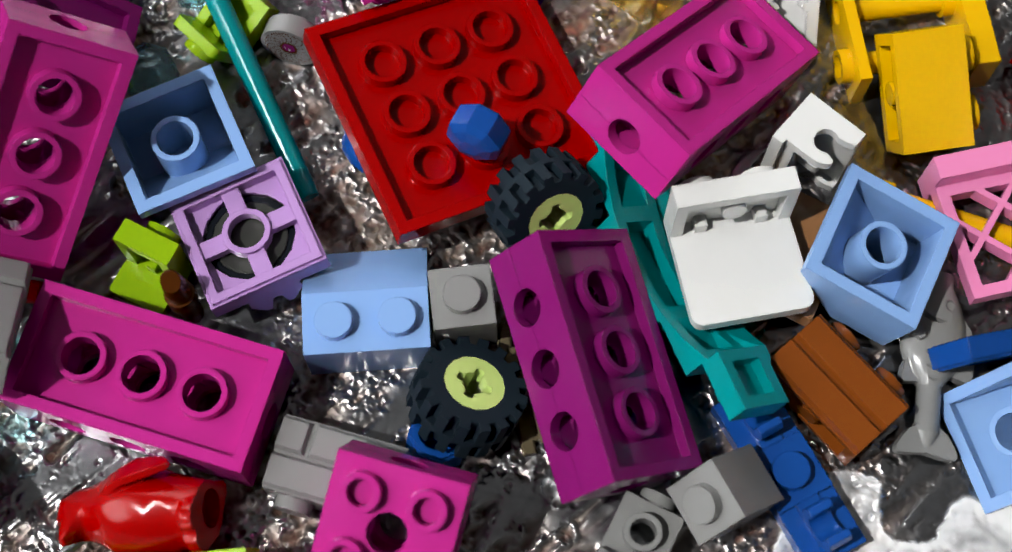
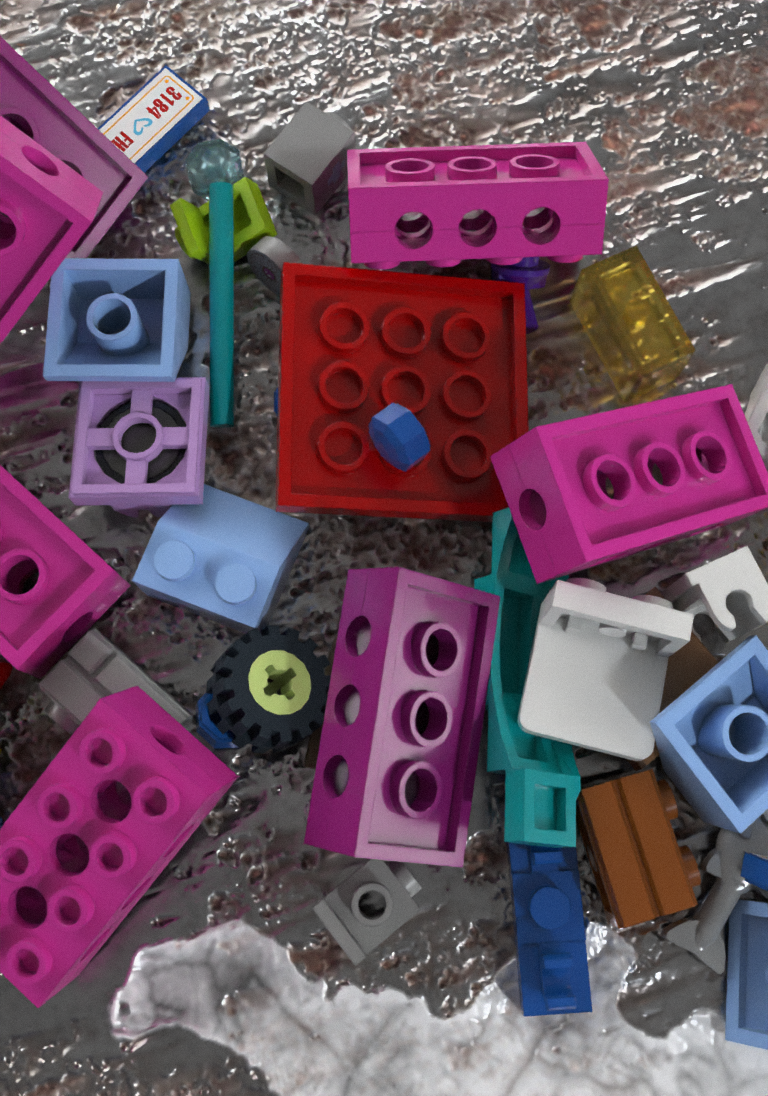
camera: 25 degrees right, 5 degrees up
lime bracket [110,218,194,315] -> none
clear light blue tile [127,42,180,97] -> none
reddish brown piece [160,269,204,324] -> none
light grey brick [427,263,497,348] -> none
black wheel [485,146,604,248] -> none
light grey brick [666,444,784,546] -> none

